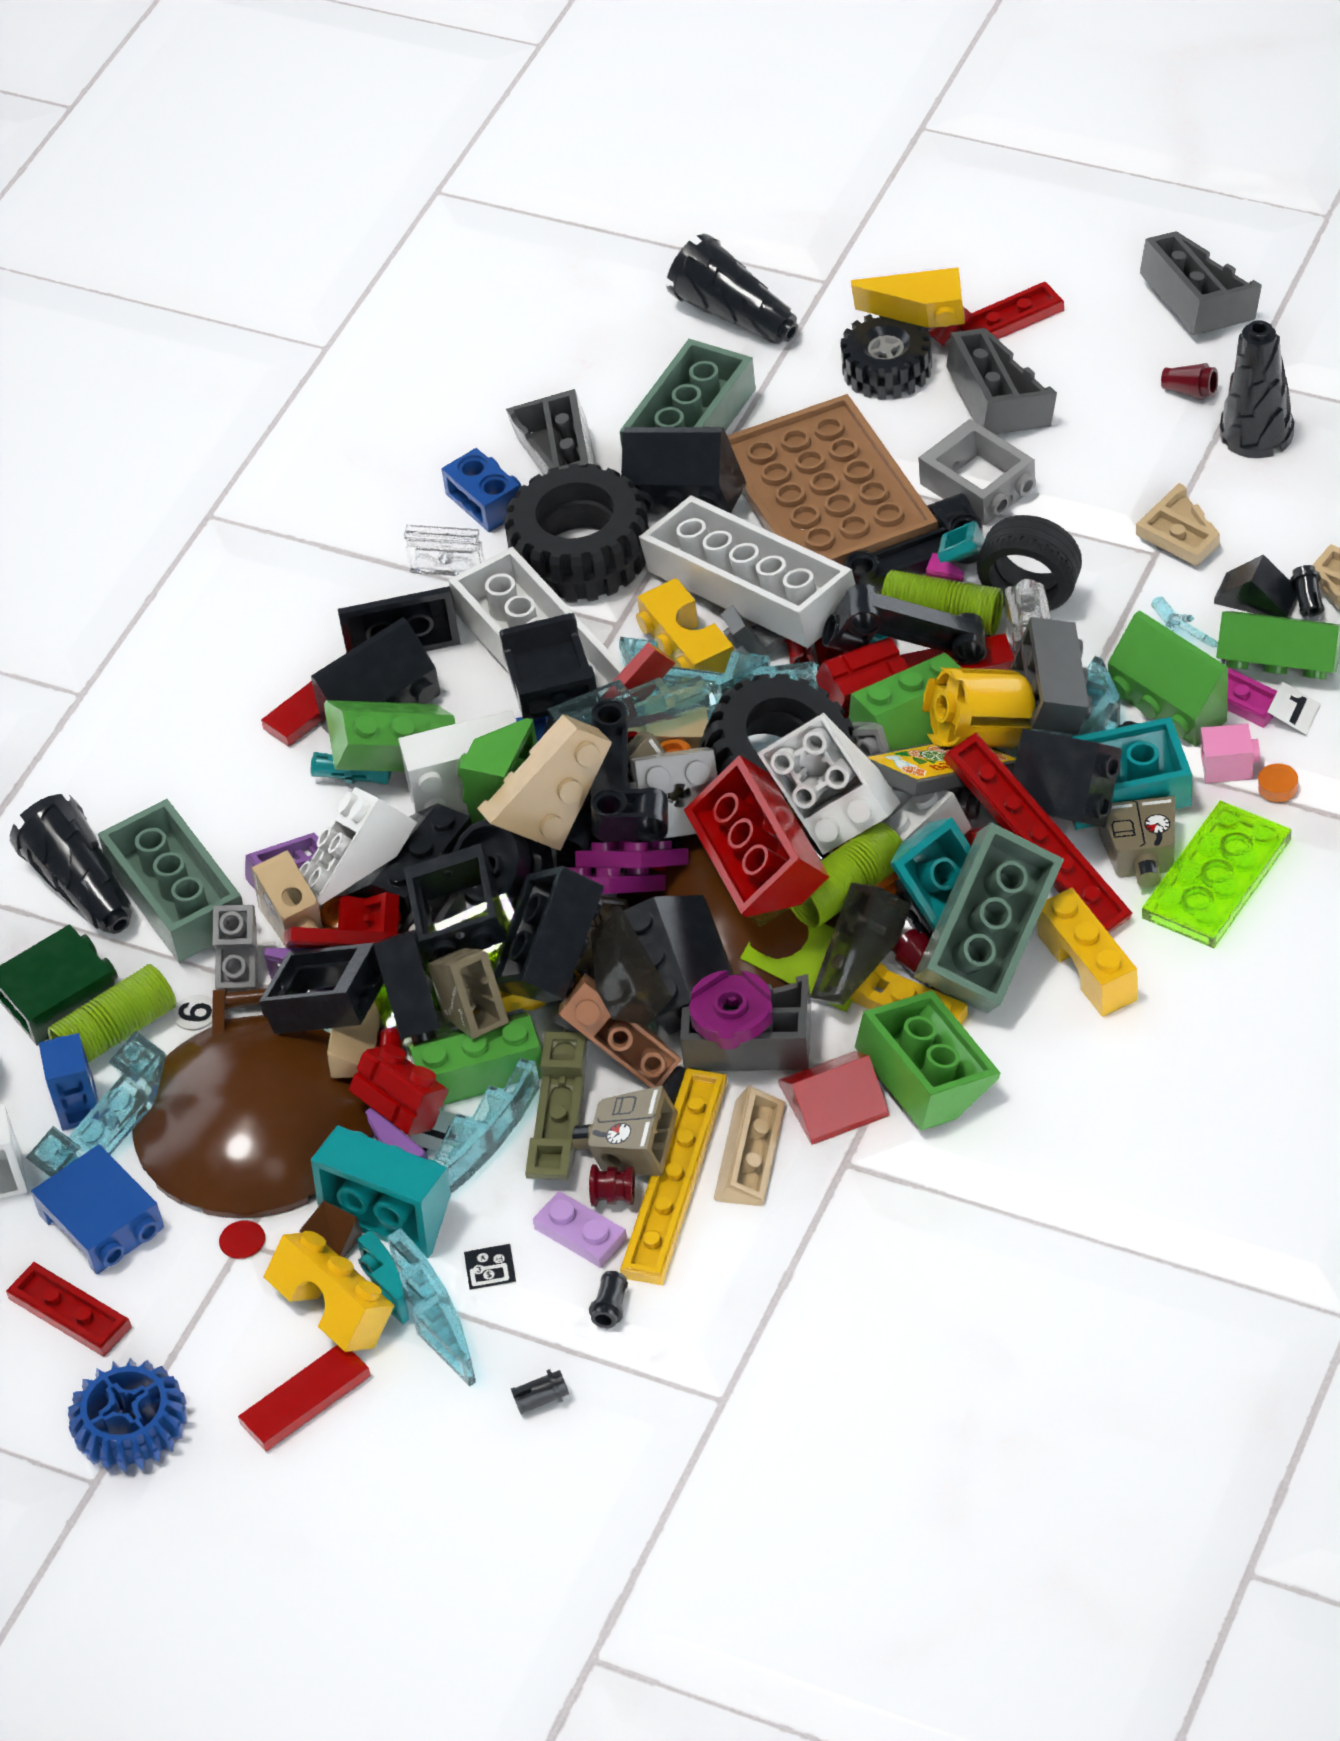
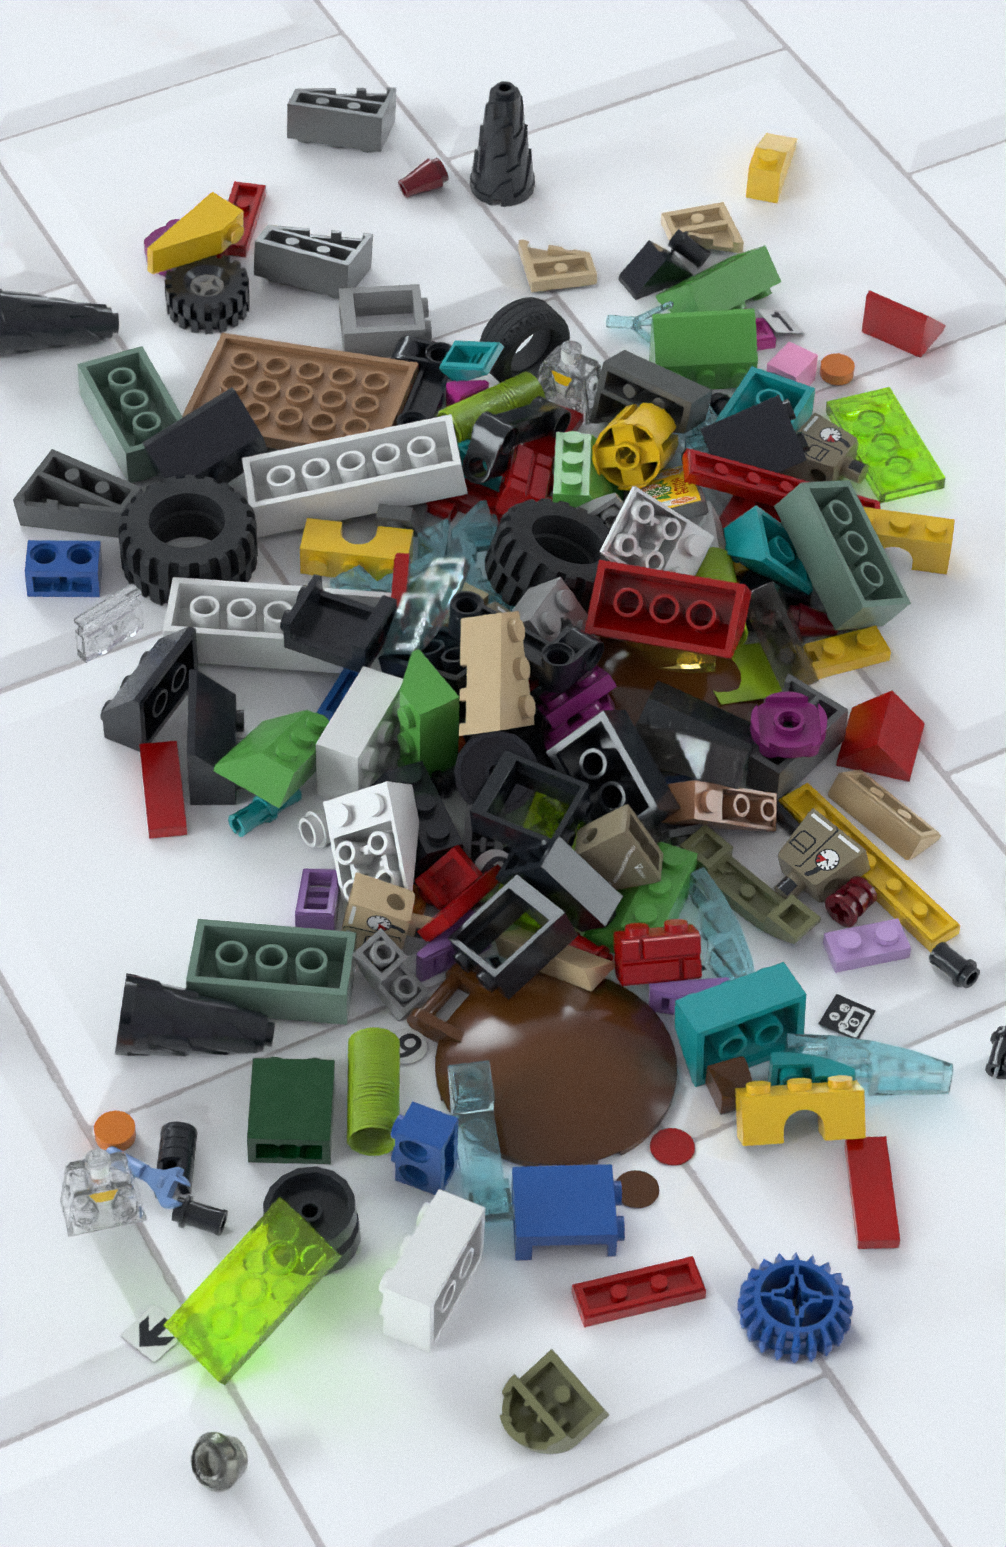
camera: 60 degrees left, 0 degrees up
bright green slope [855,990,1001,1131] -> none
none -> reddish brown sticker [616,1170,659,1208]

